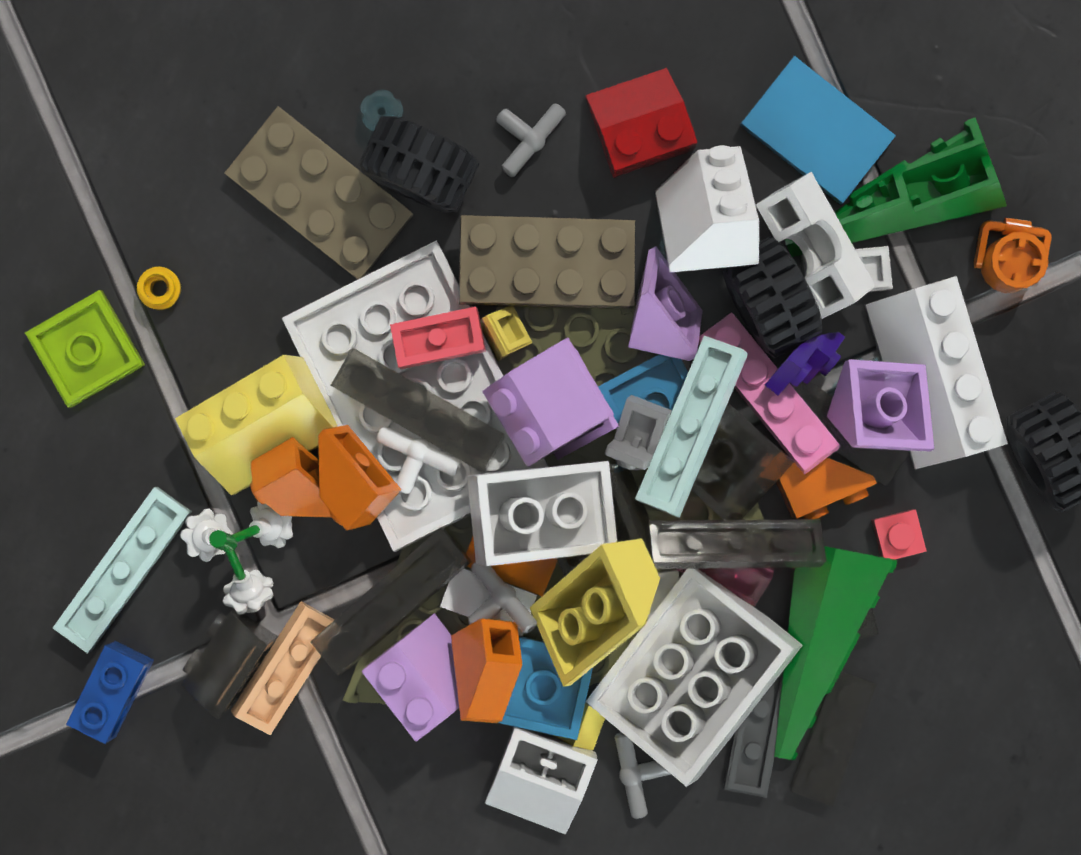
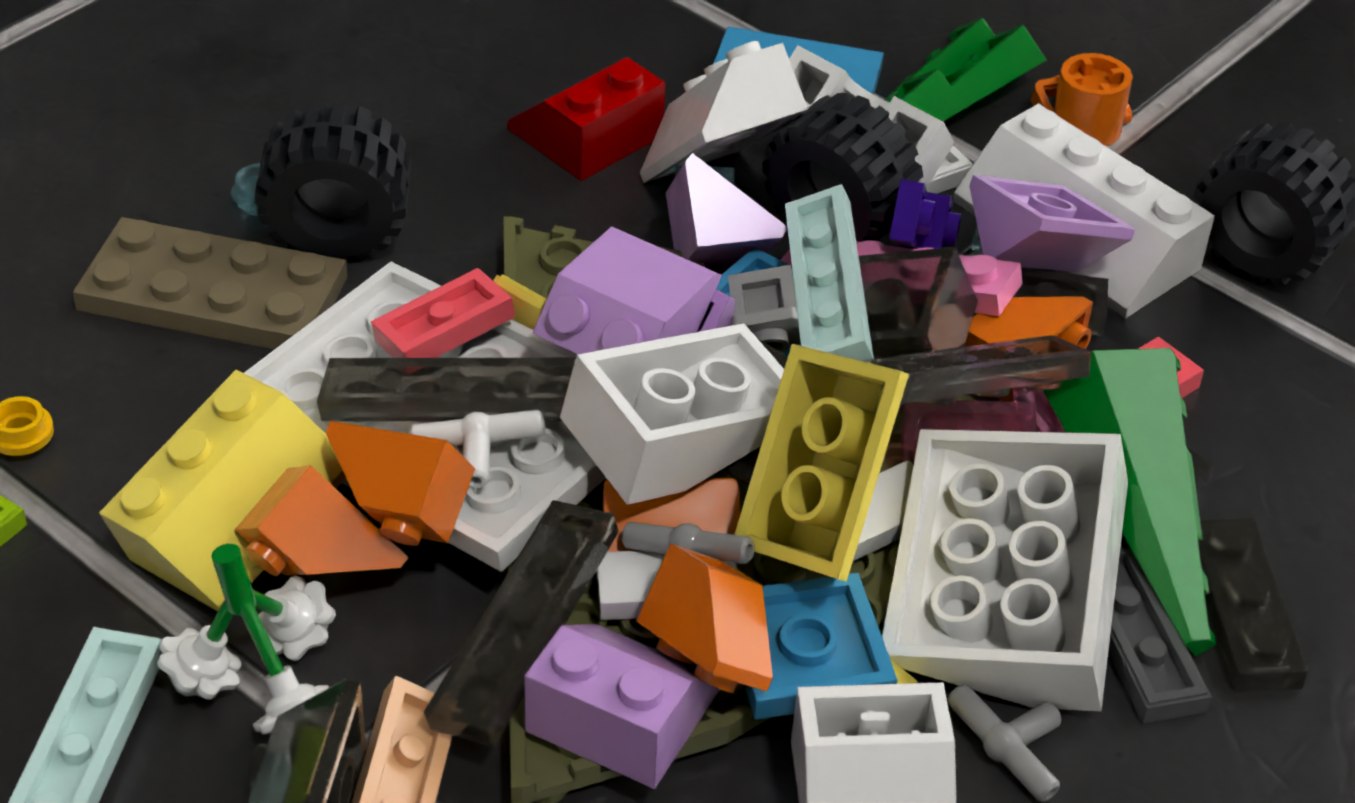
camera: 25 degrees left, 45 degrees down
dark tan plate [459,215,635,309] -> none
light grey piece [496,103,566,177] -> none

